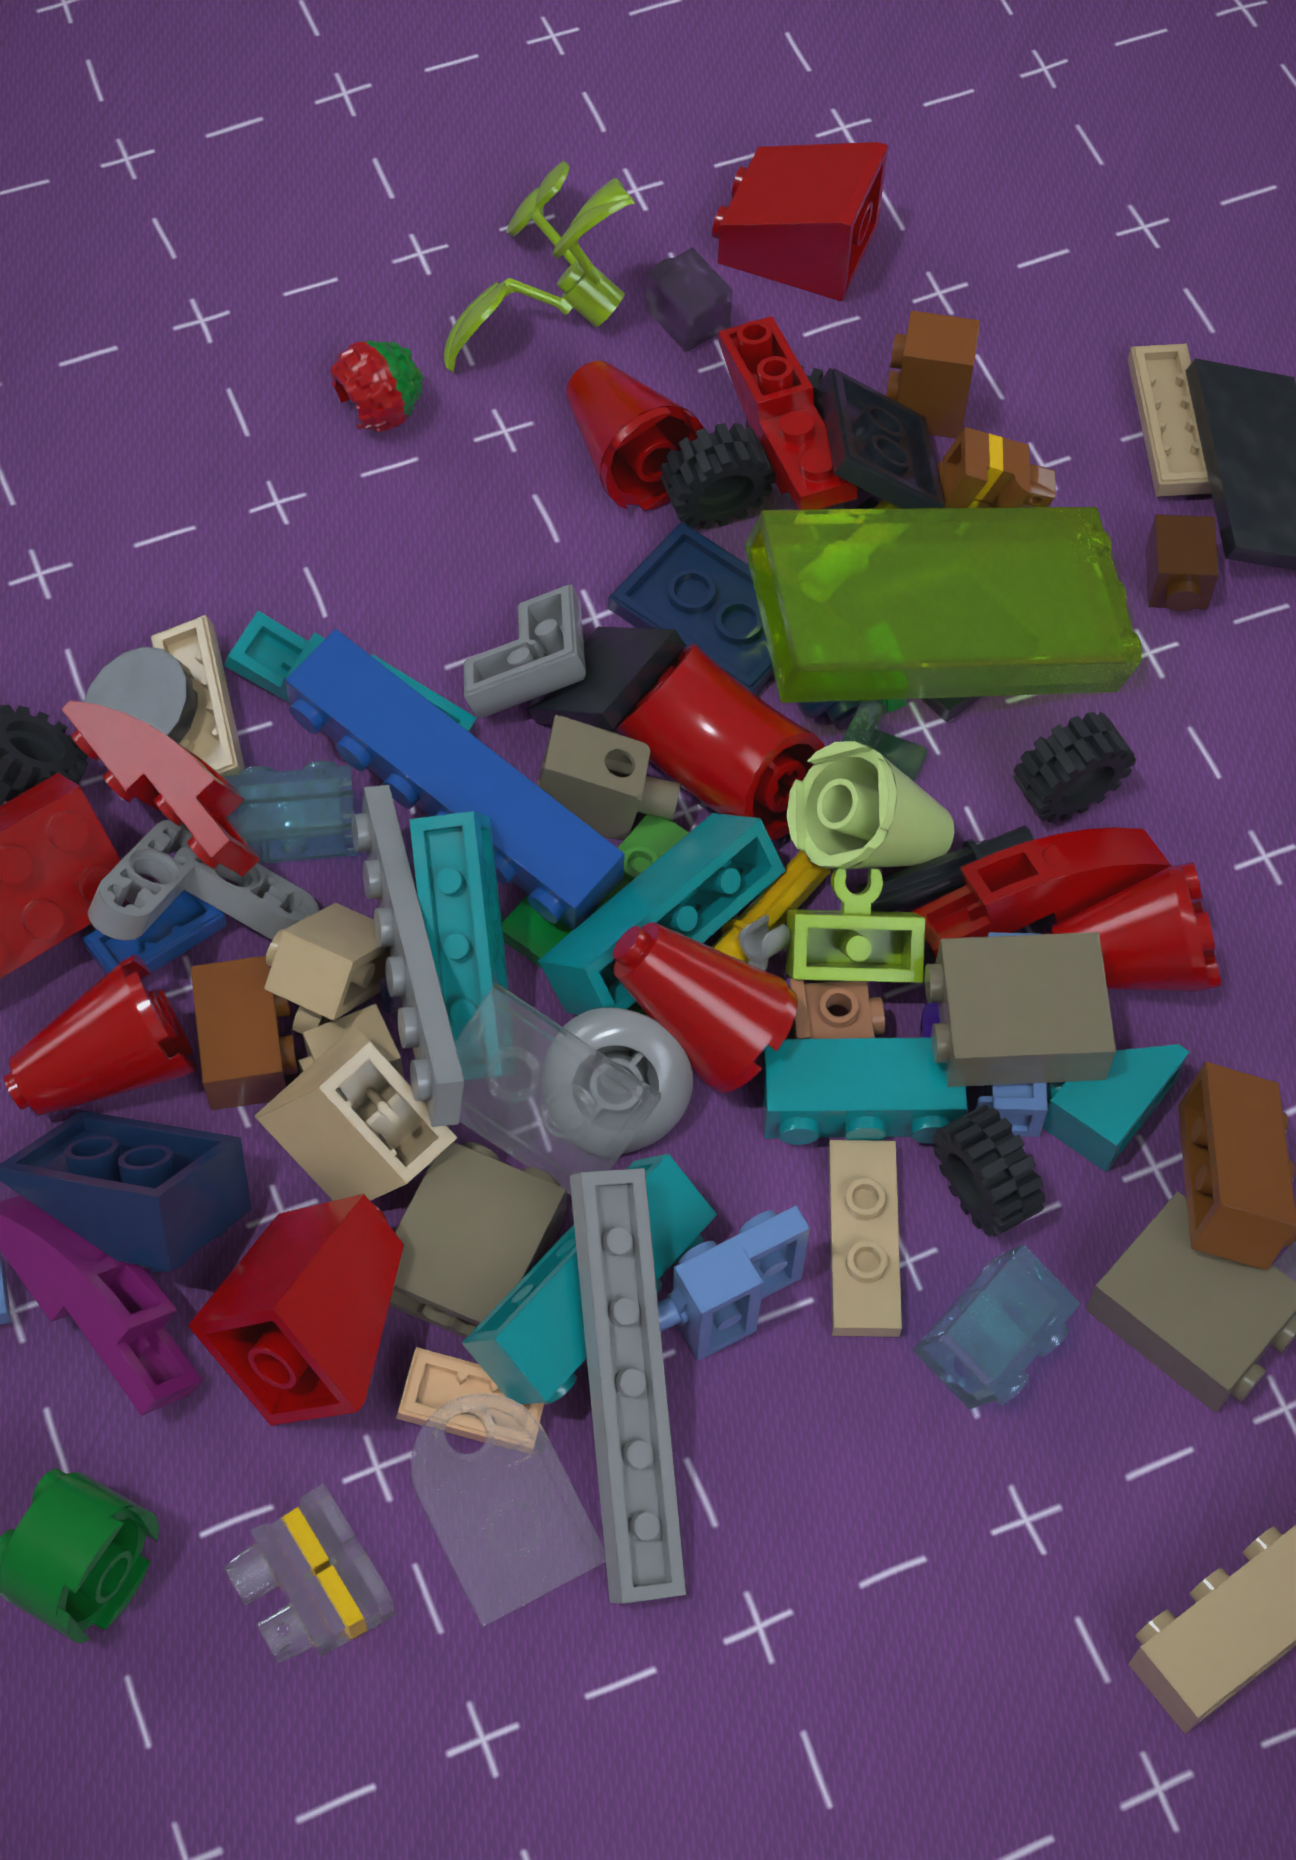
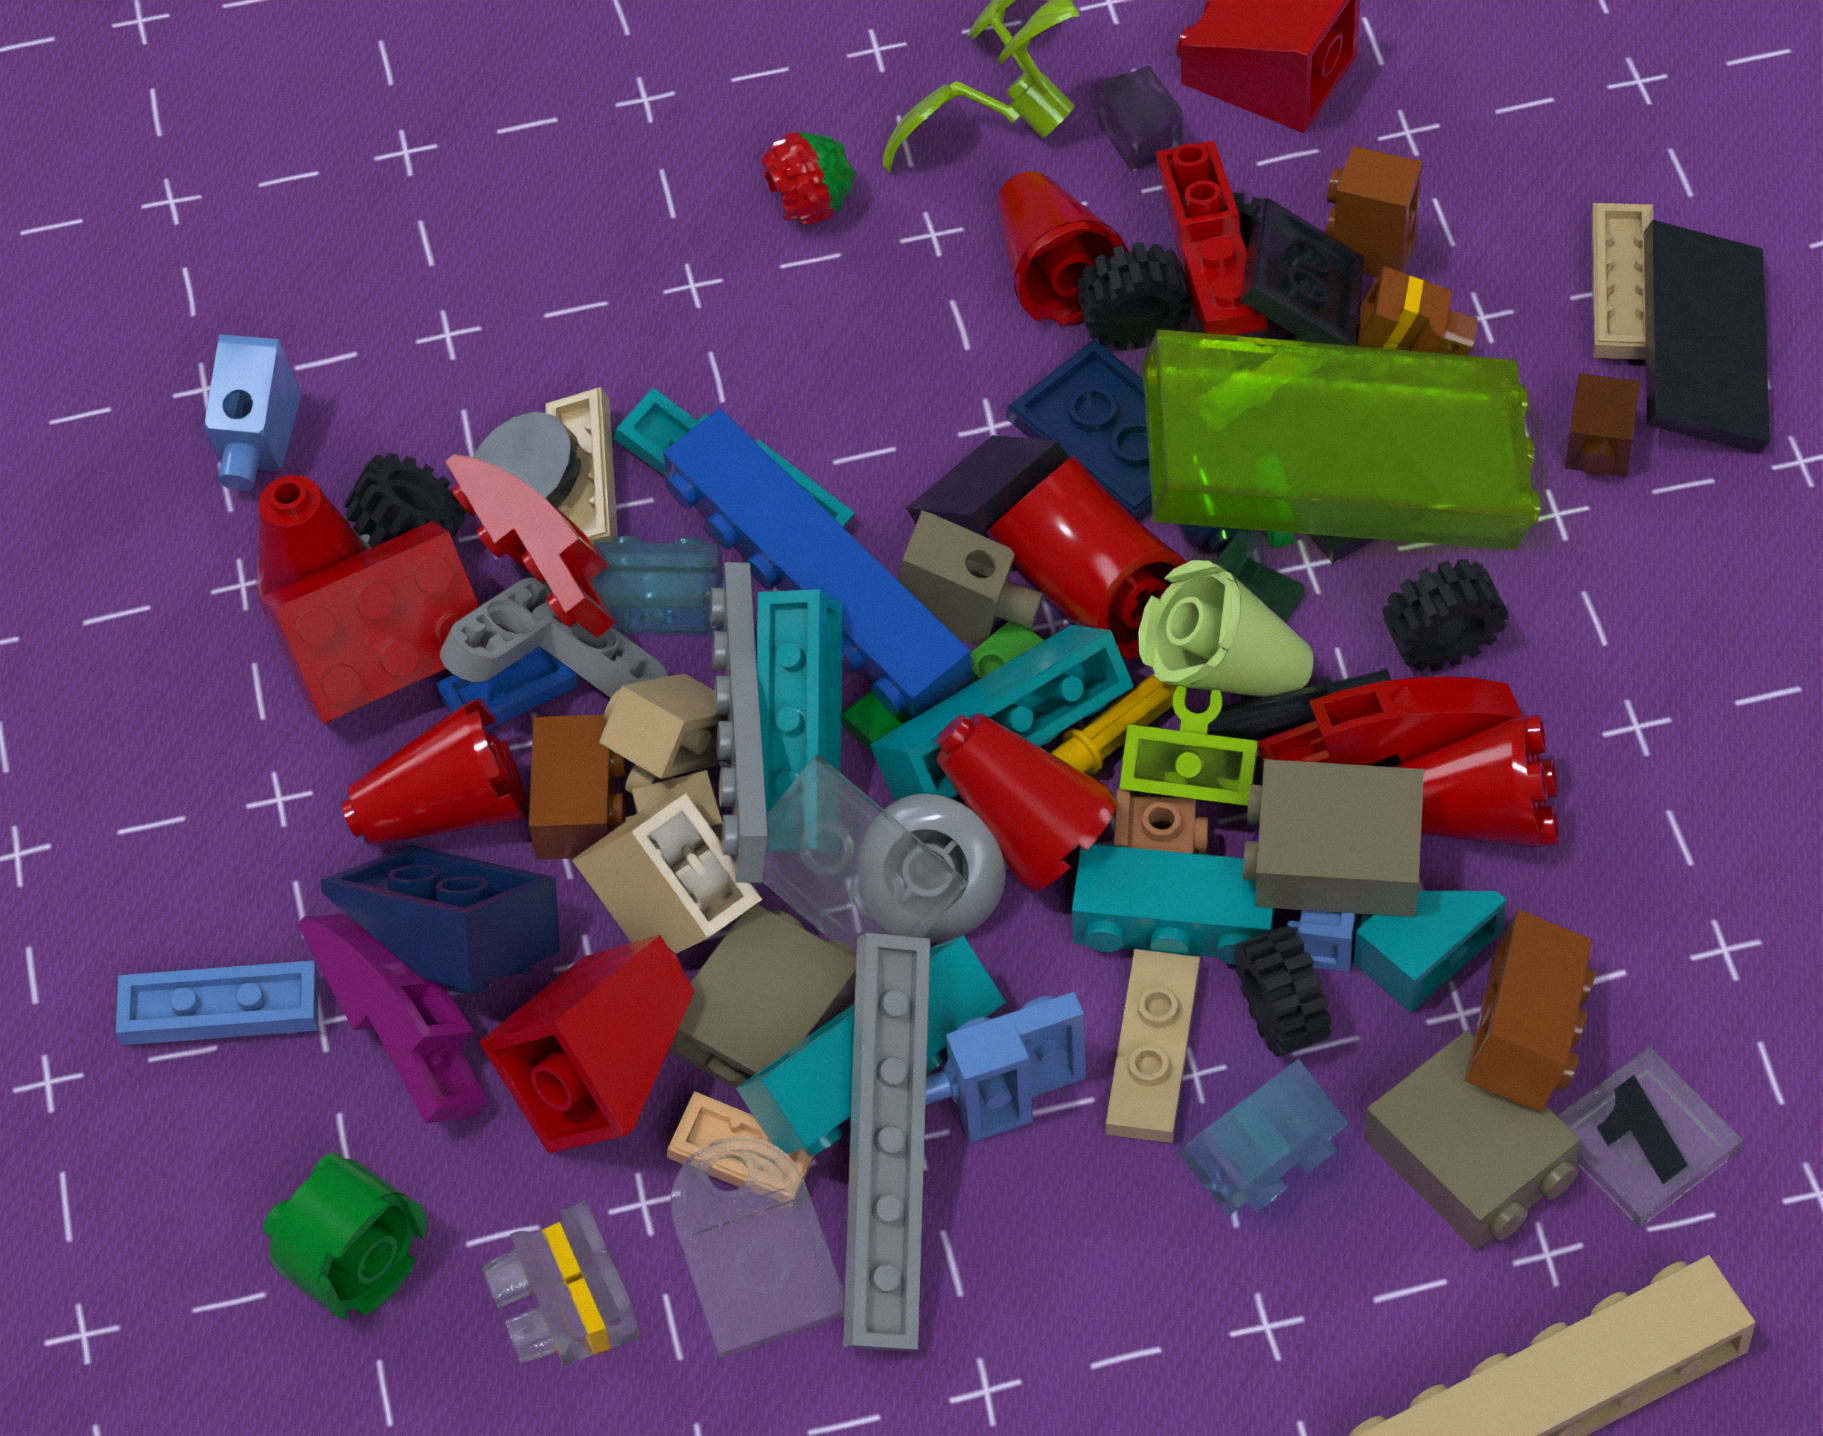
camera: 15 degrees right, 5 degrees down
light grey brick [464,584,586,719] -> none
light grey hand [738,914,791,971] -> none

